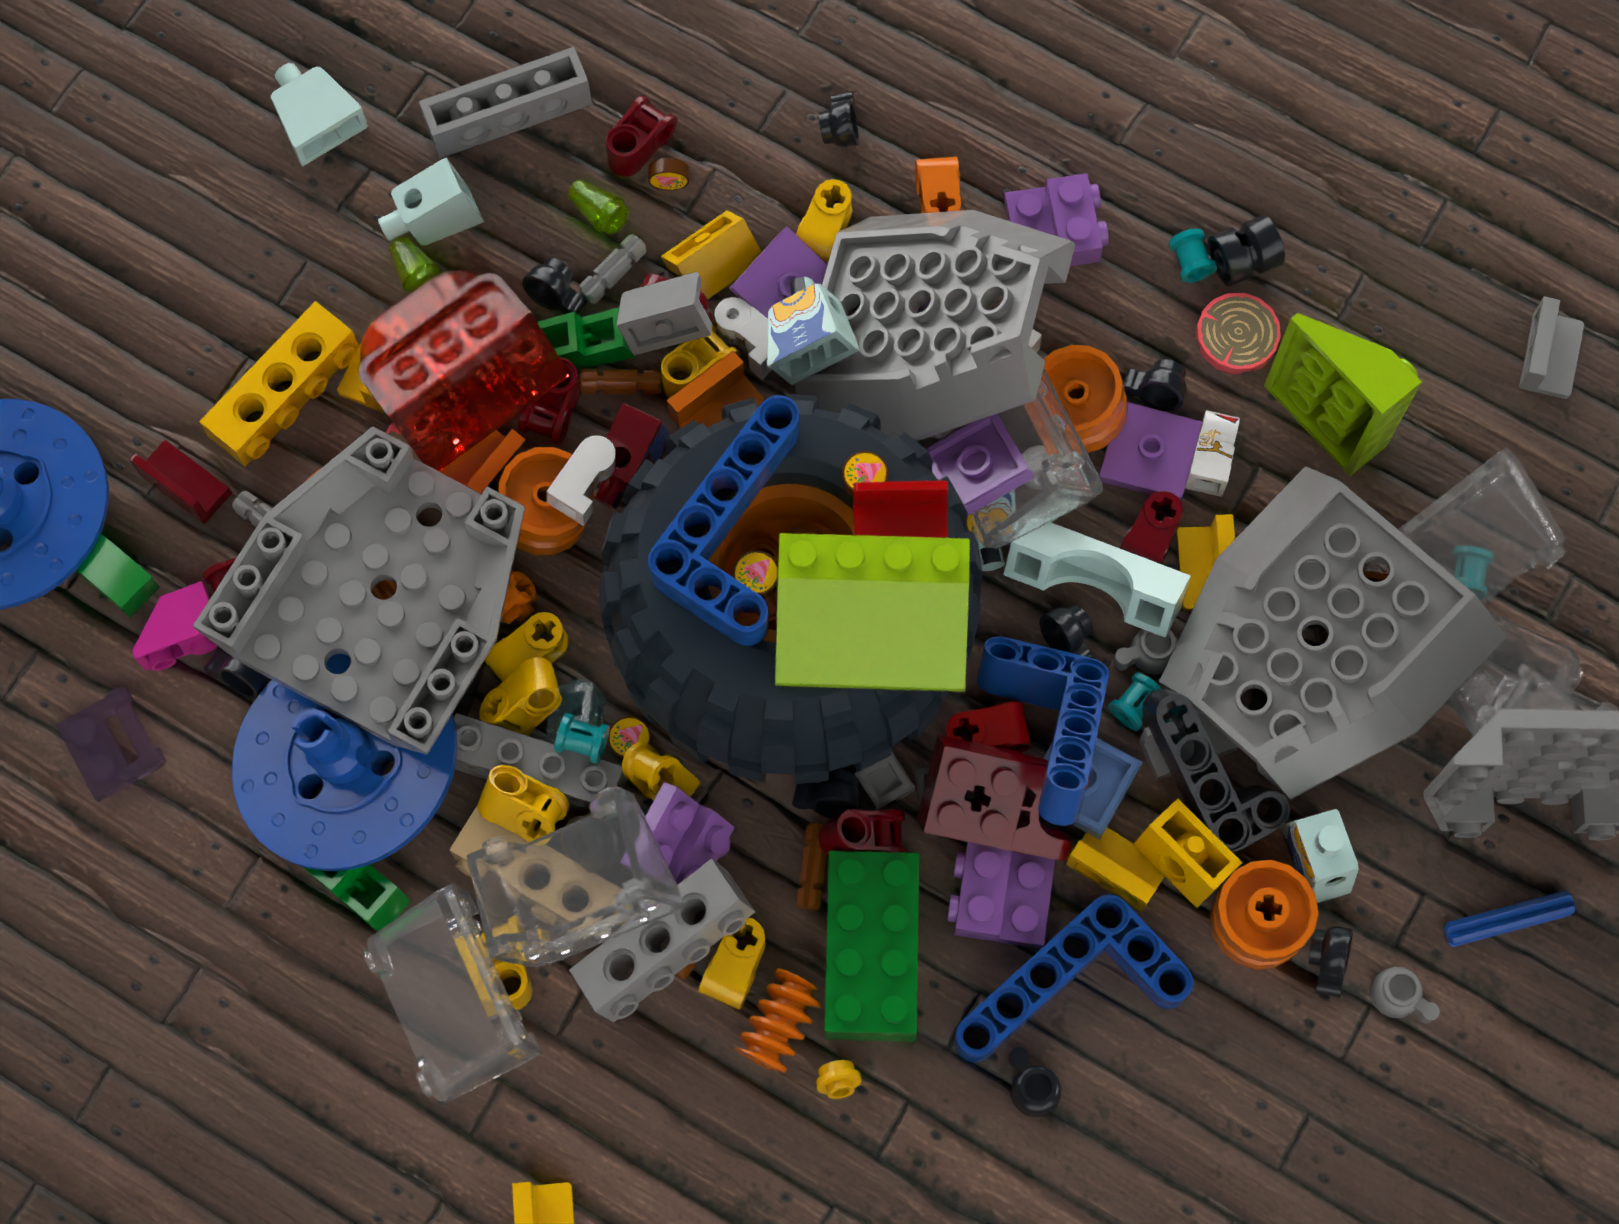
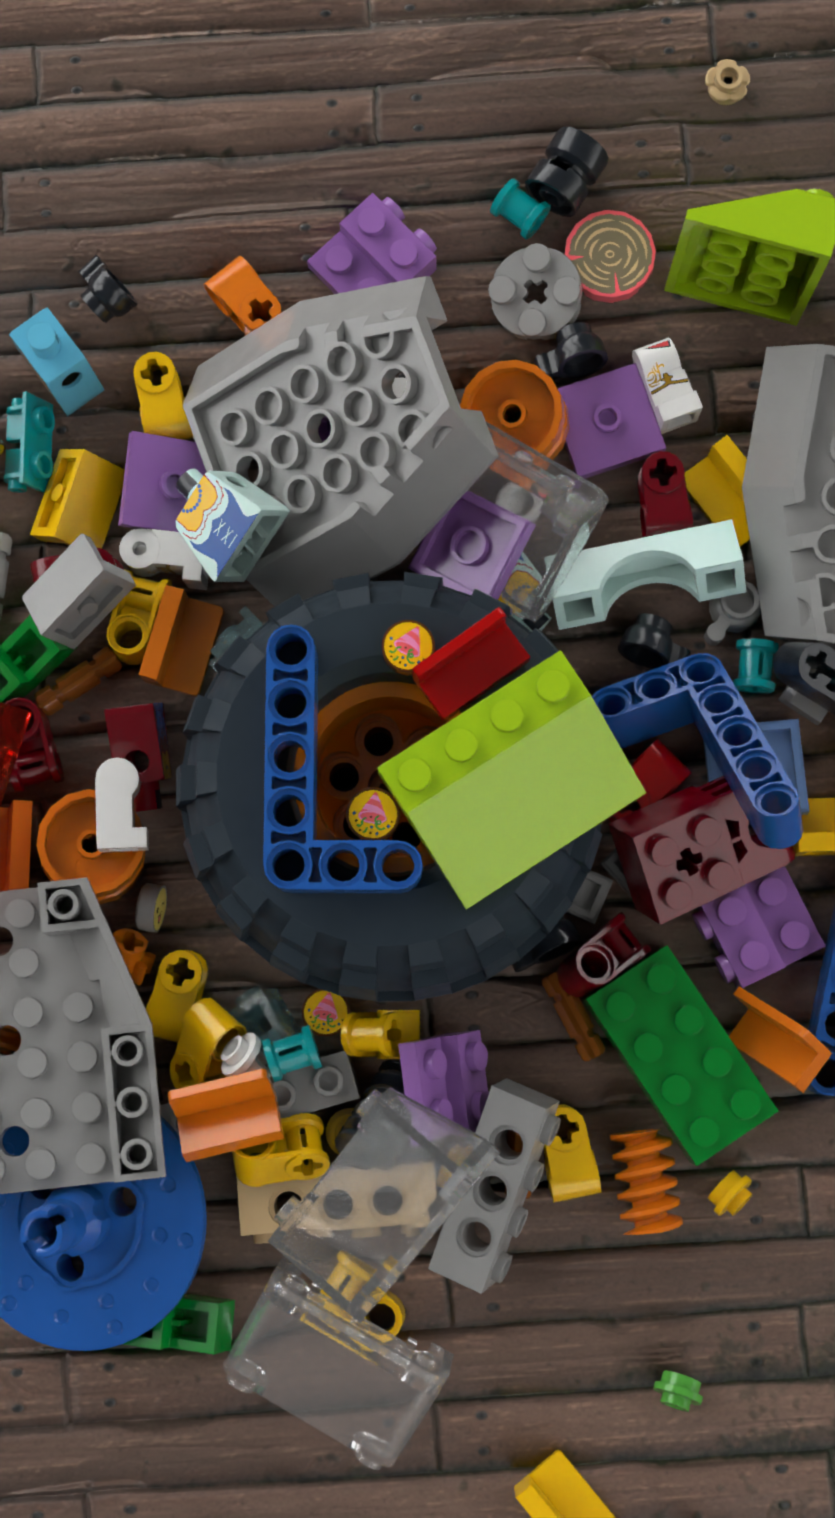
camera: 30 degrees left, 10 degrees up
none -> teal hinge [4,391,55,493]
none -> medium azure torso [9,307,105,417]
none -> light grey tile [135,883,167,933]
none -> orange panel [167,1069,284,1162]
none -> white plate [221,1033,271,1077]
none -> light grey plate [488,243,583,340]
none -> bright green plate [653,1370,703,1412]
none -> tan plate [705,59,750,105]
none -> orange panel [729,986,832,1093]

